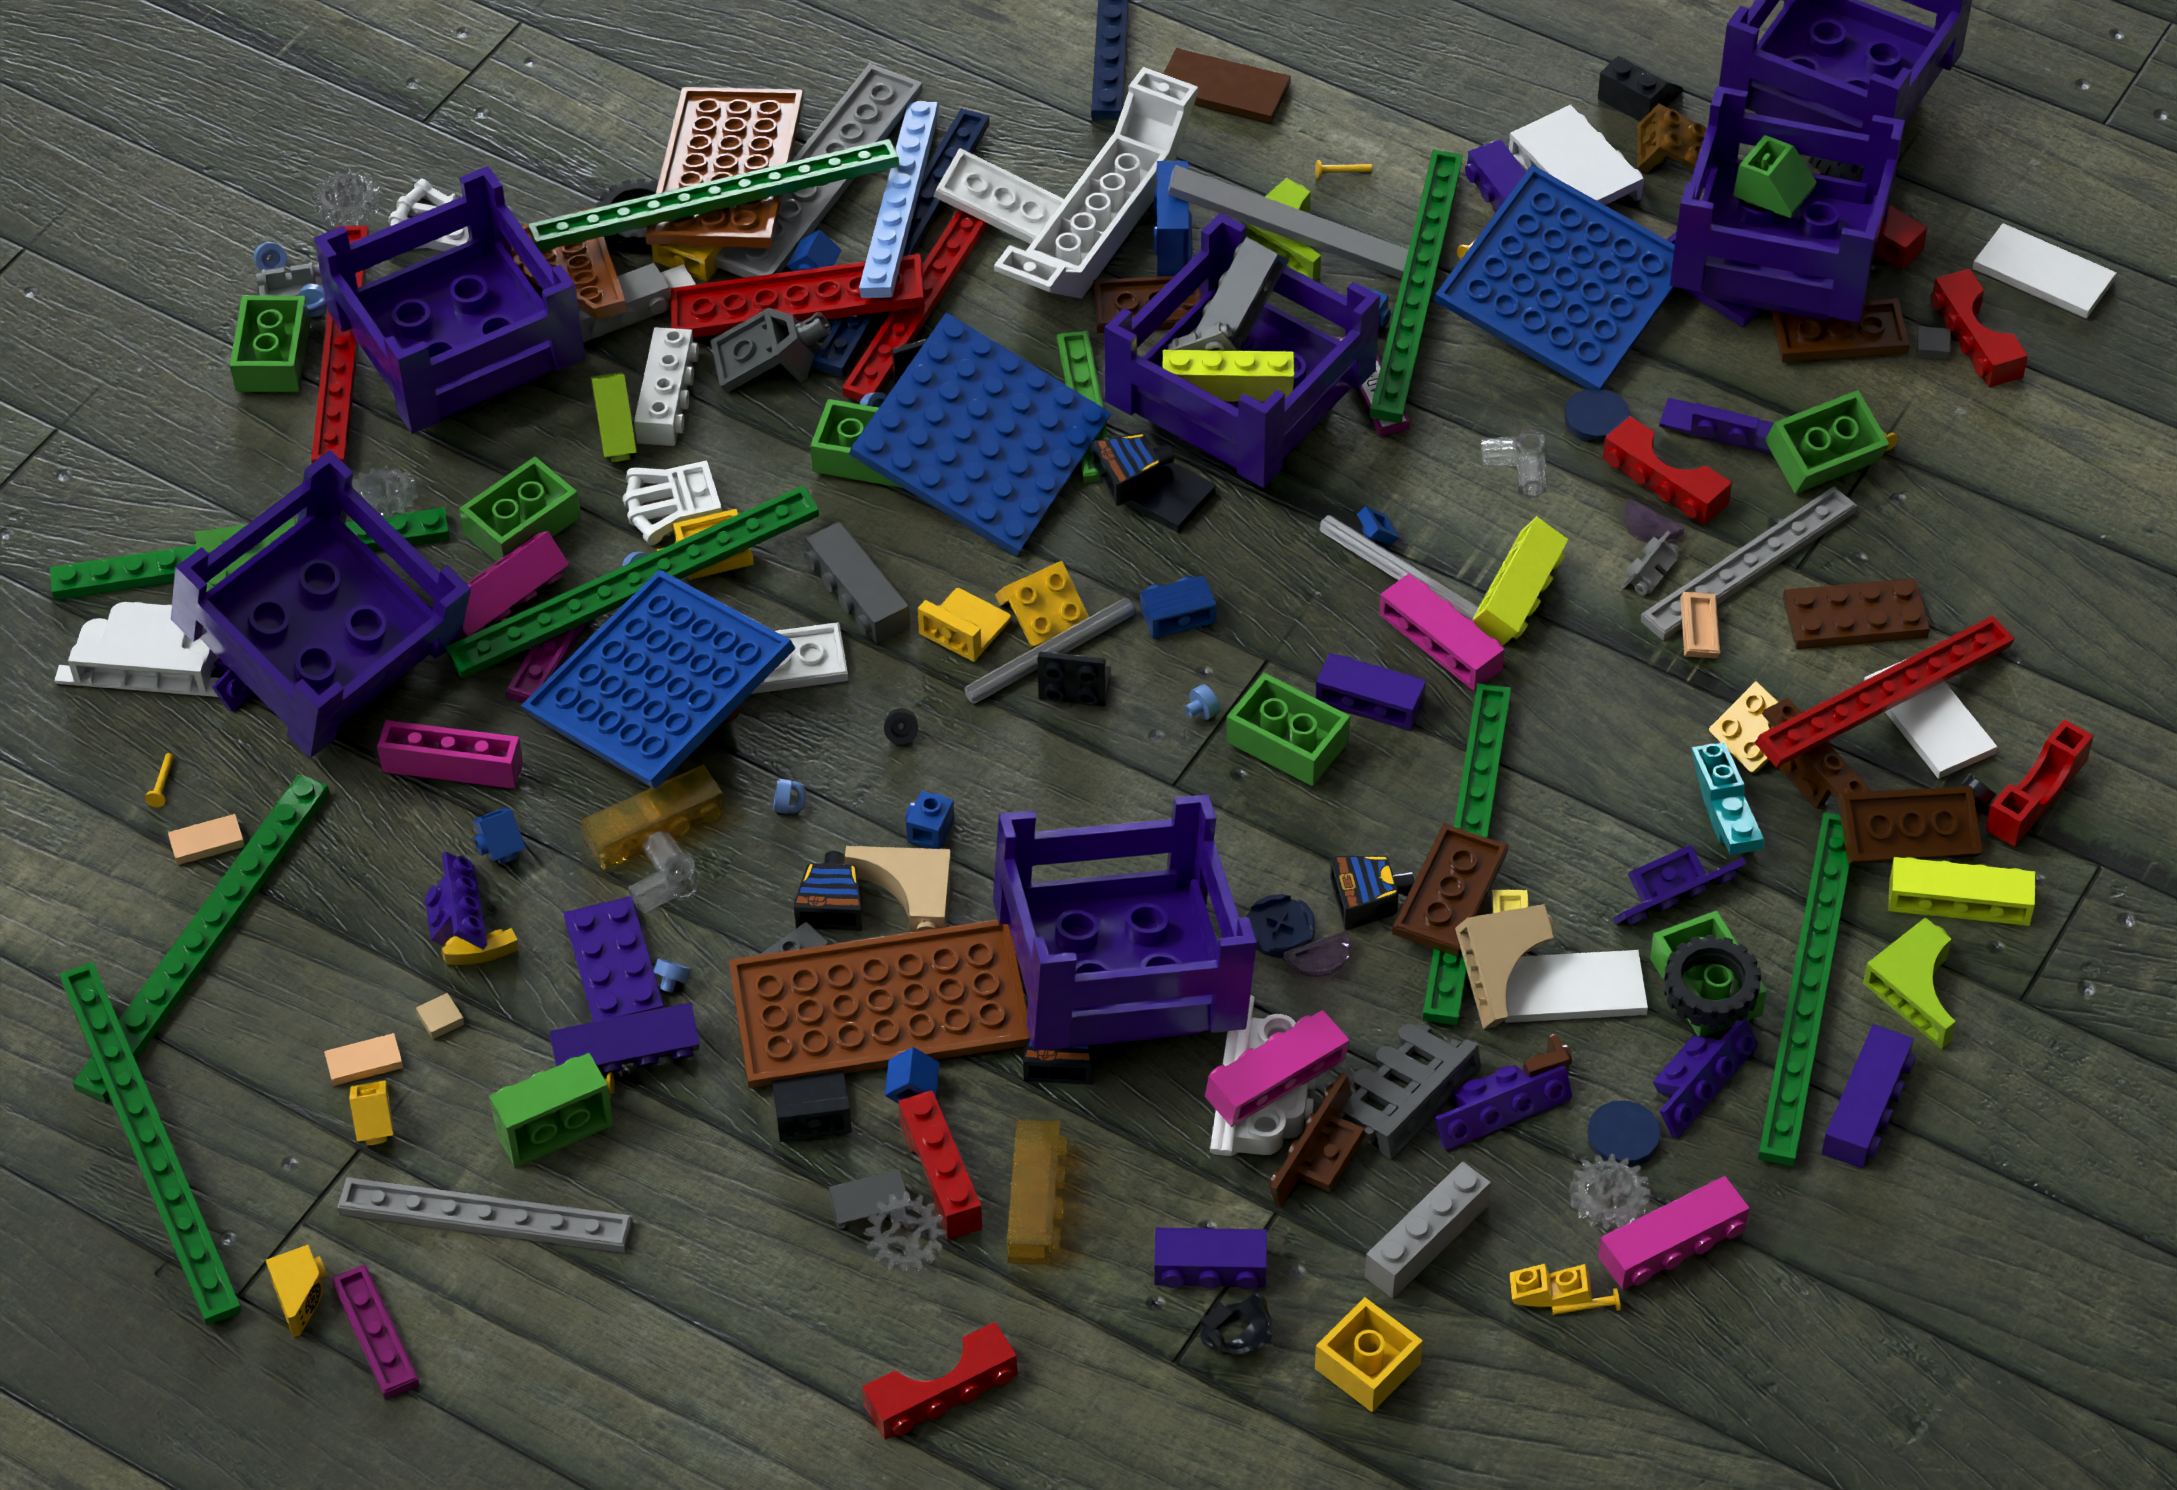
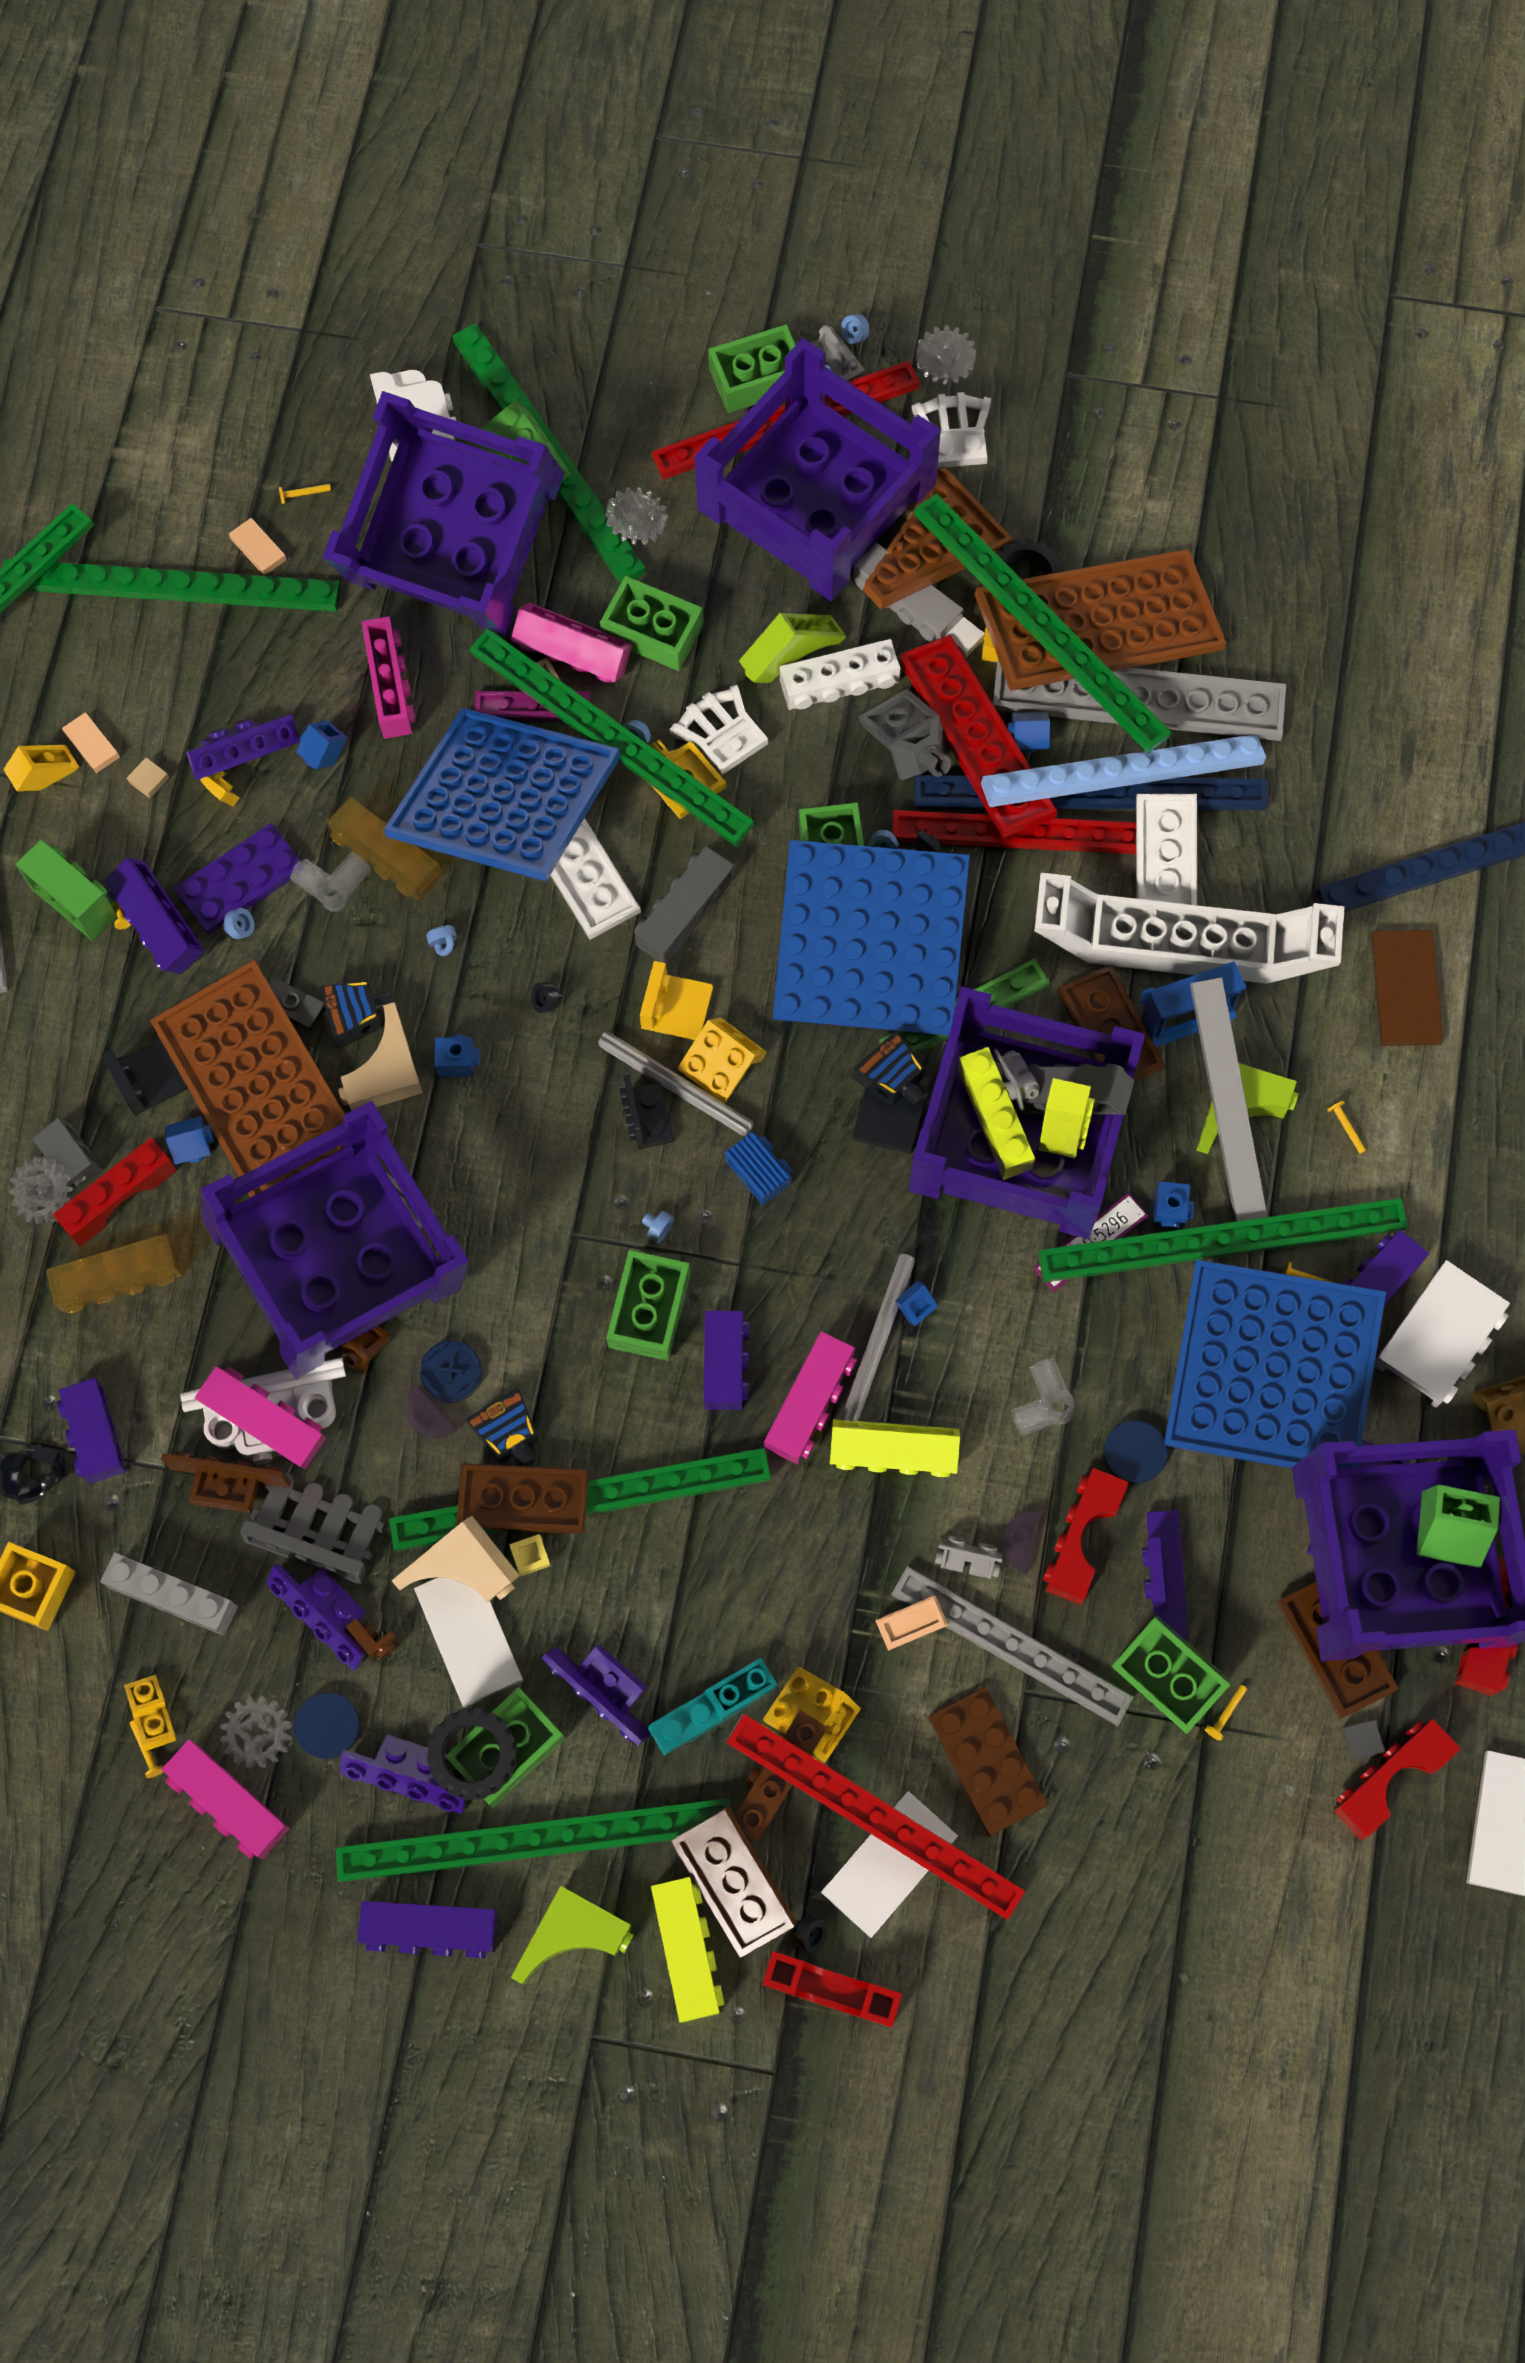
camera: 70 degrees right, 20 degrees up
none -> neon yellow brick [1039,1078,1095,1159]

